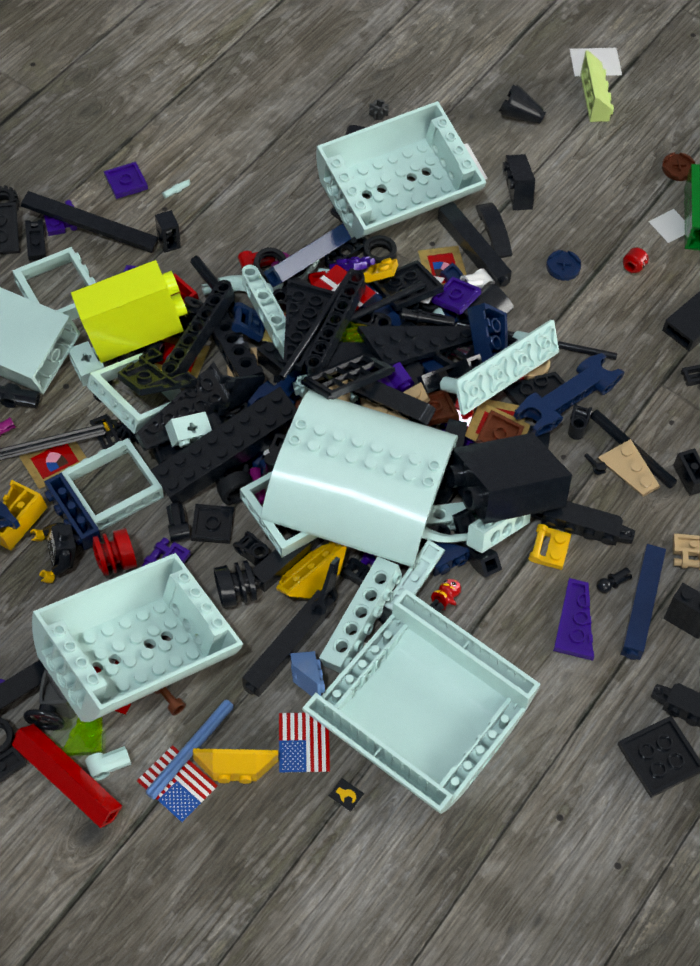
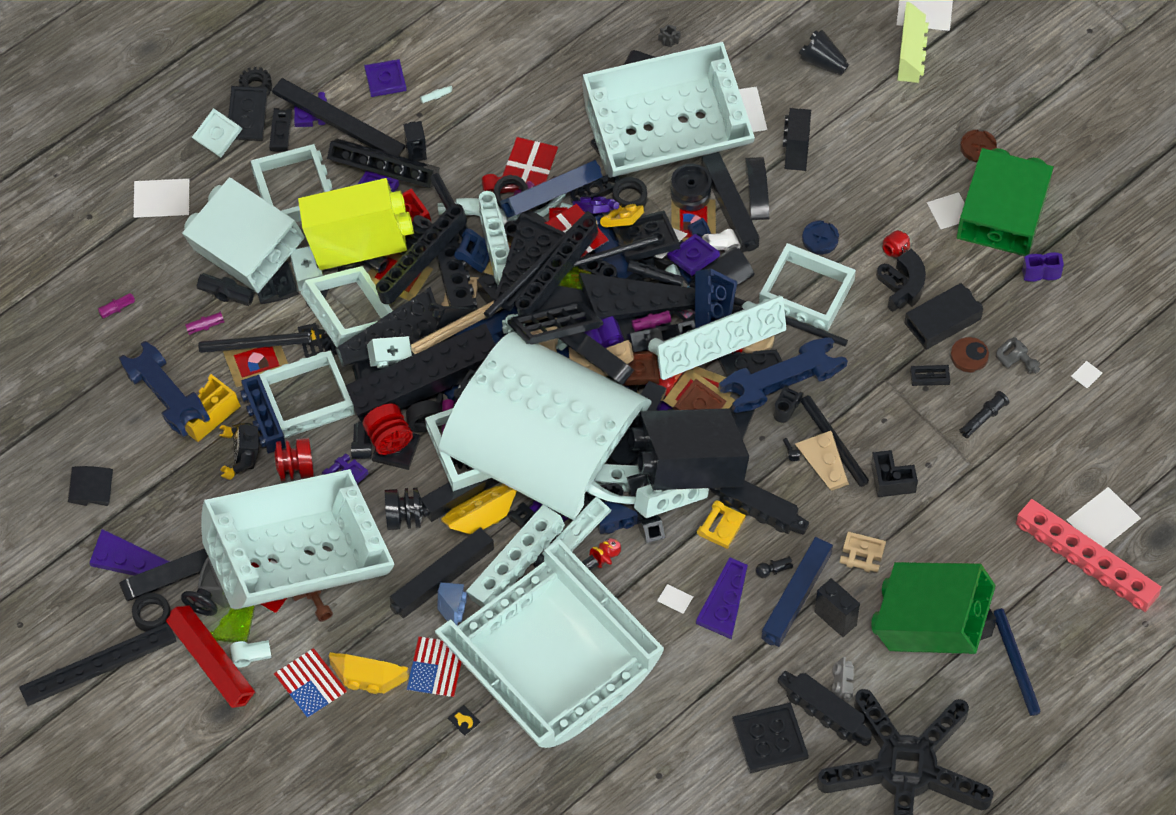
camera: 15 degrees right, 0 degrees up
black wing [118,347,197,396] -> none
medium blue axle [146,700,233,799] -> none
black piece [233,531,269,566] -> none
black flag [311,557,340,615] -> none
none -> black slope [257,261,299,304]
none -> black brick [327,138,440,188]
none -> red wheel [362,404,413,455]
none -> tan axle [410,301,503,354]
none -> red sticker [502,137,558,185]
none -> magenta pin [631,311,671,332]
none -> white sticker [657,584,693,613]
none -> black wheel [671,163,712,211]
none -> light aqua window [759,243,856,331]
none -> black beam [876,263,908,293]
none -> black arch [888,248,926,312]

